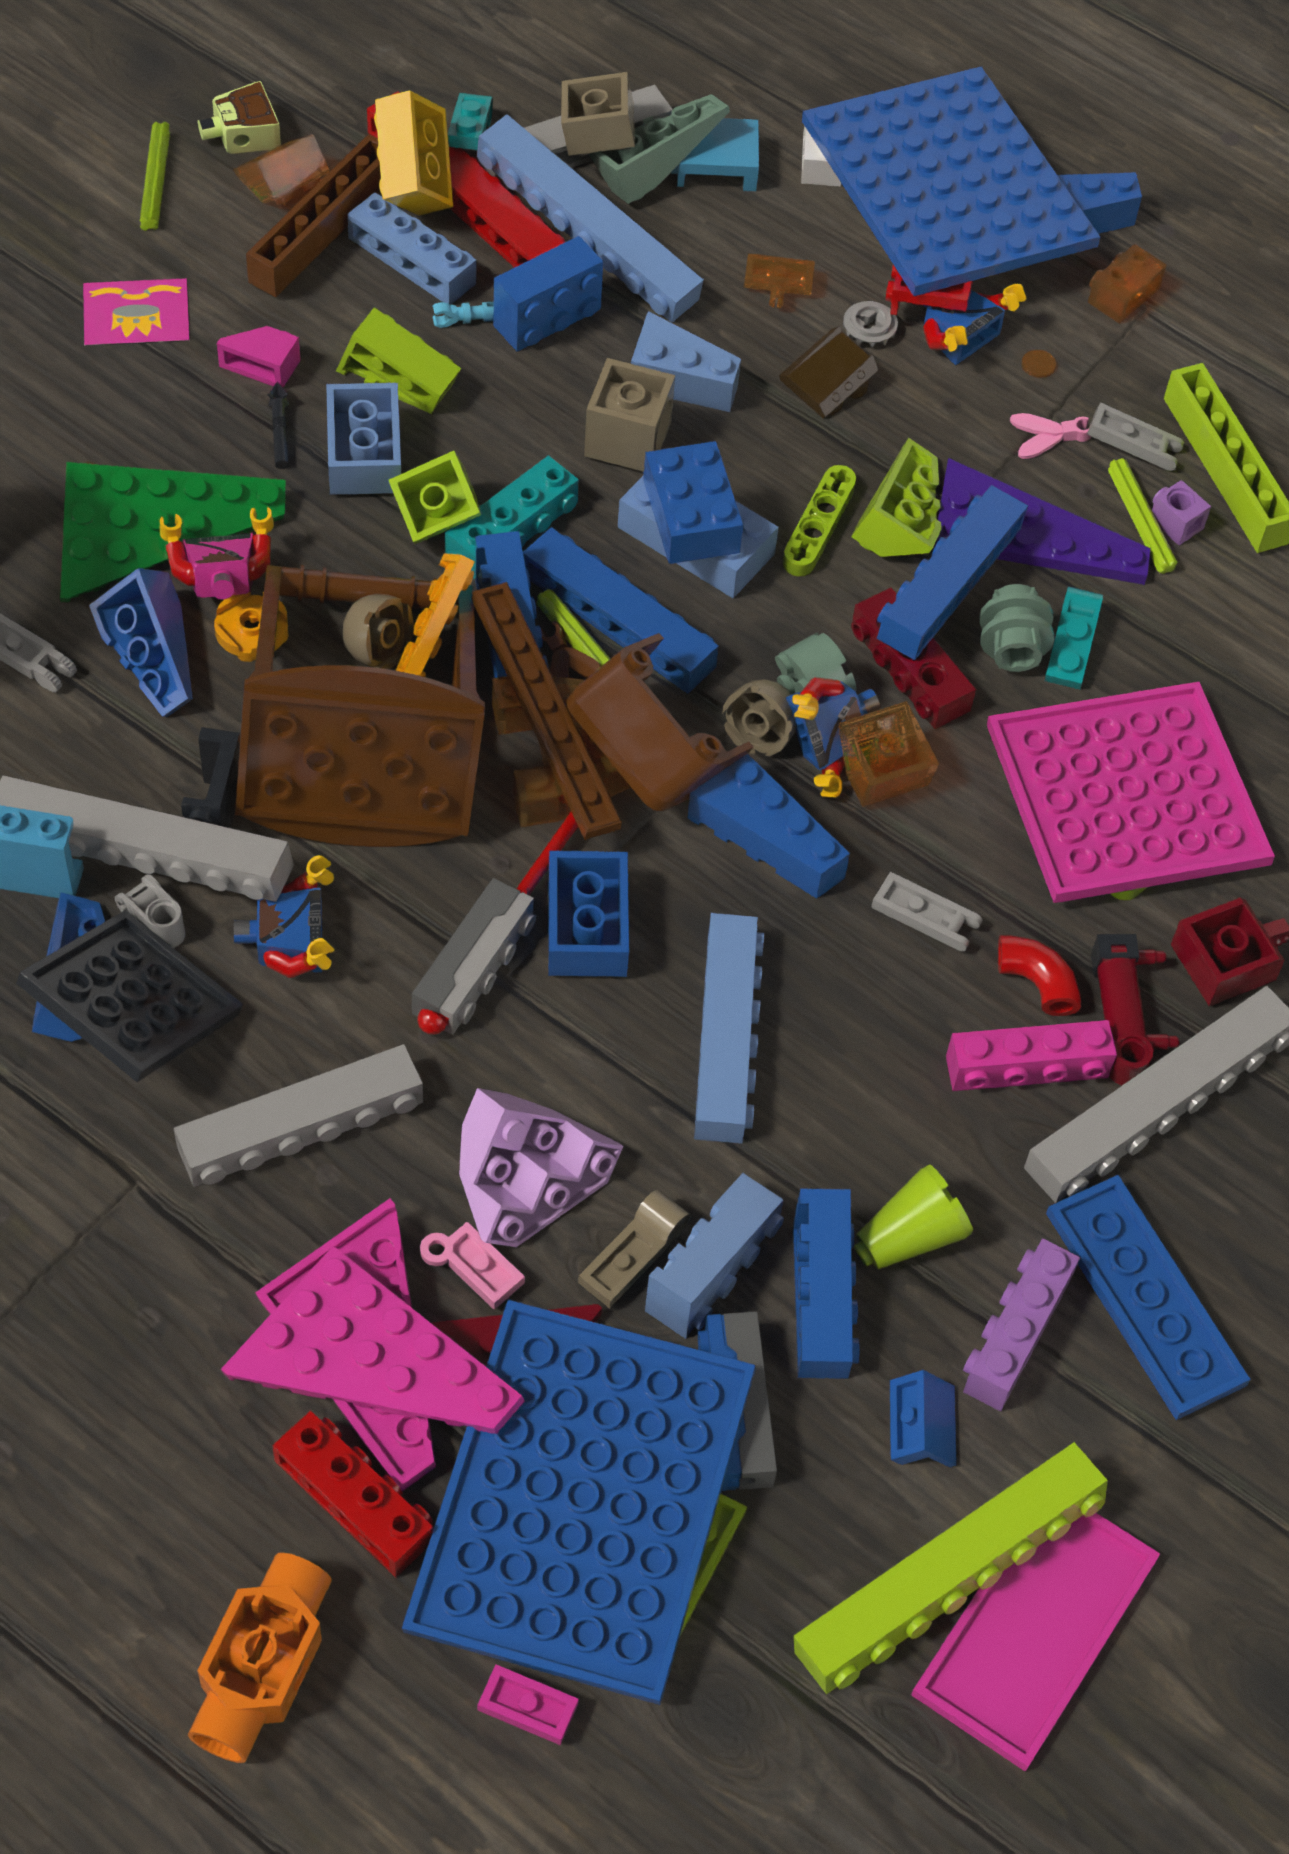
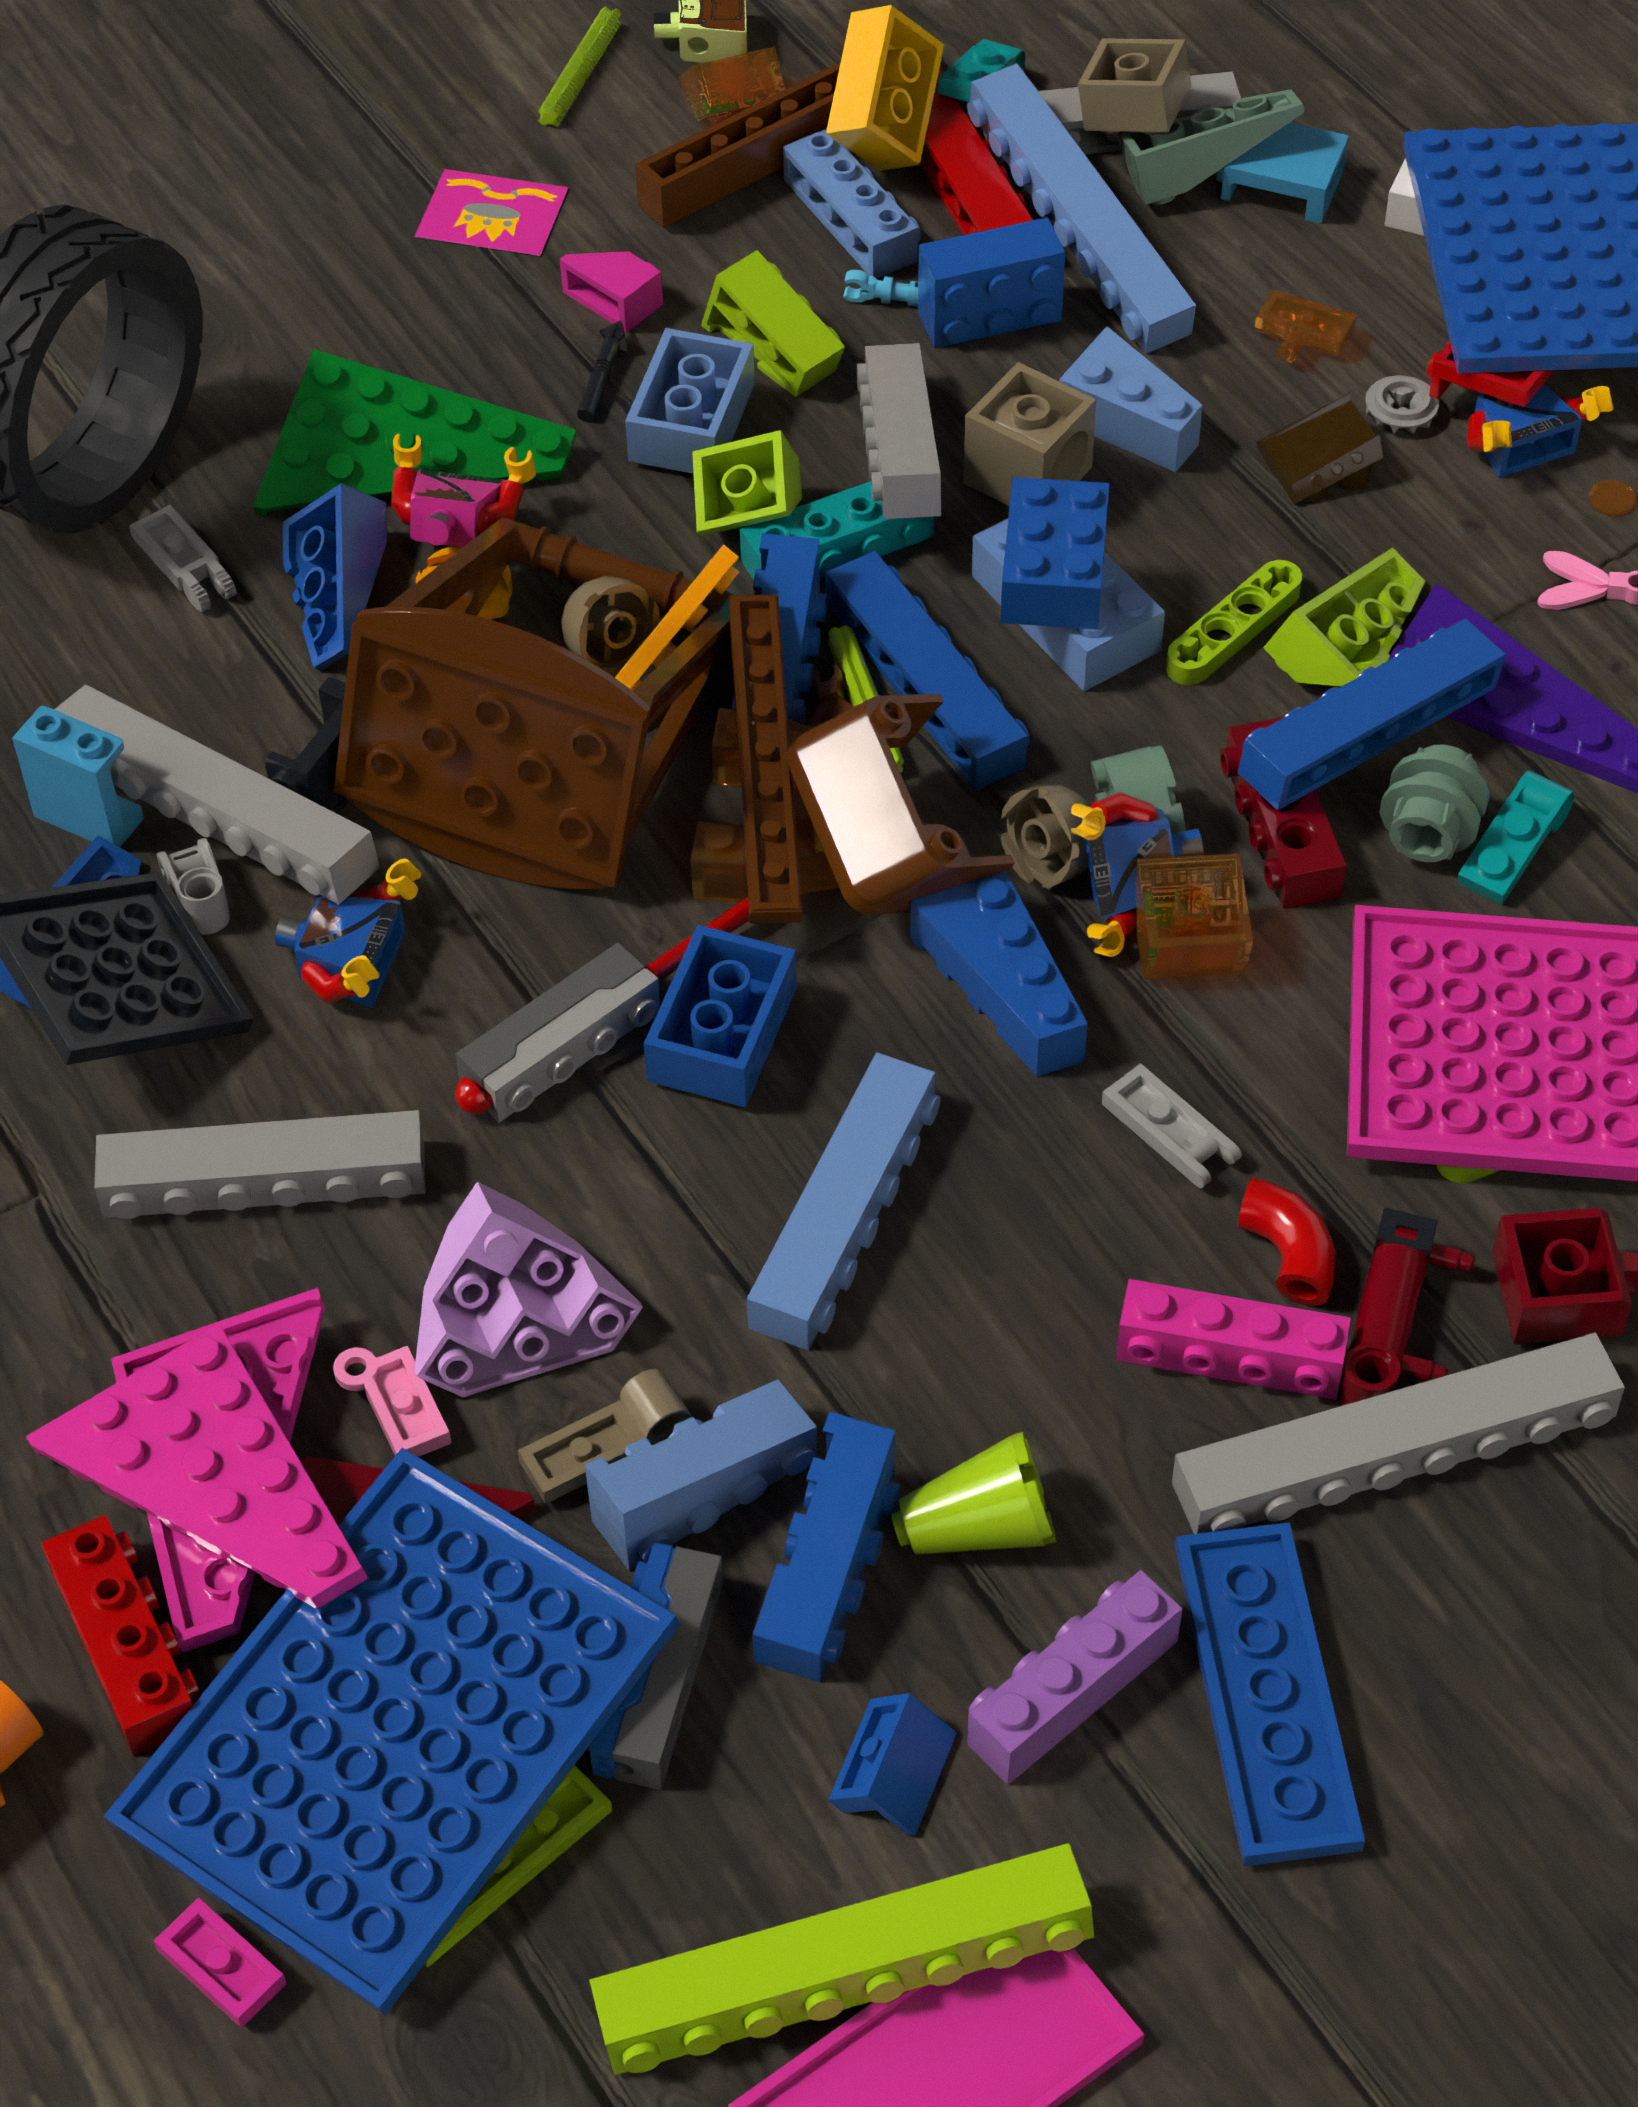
camera: 25 degrees right, 5 degrees down
none -> light grey brick [857,343,941,519]

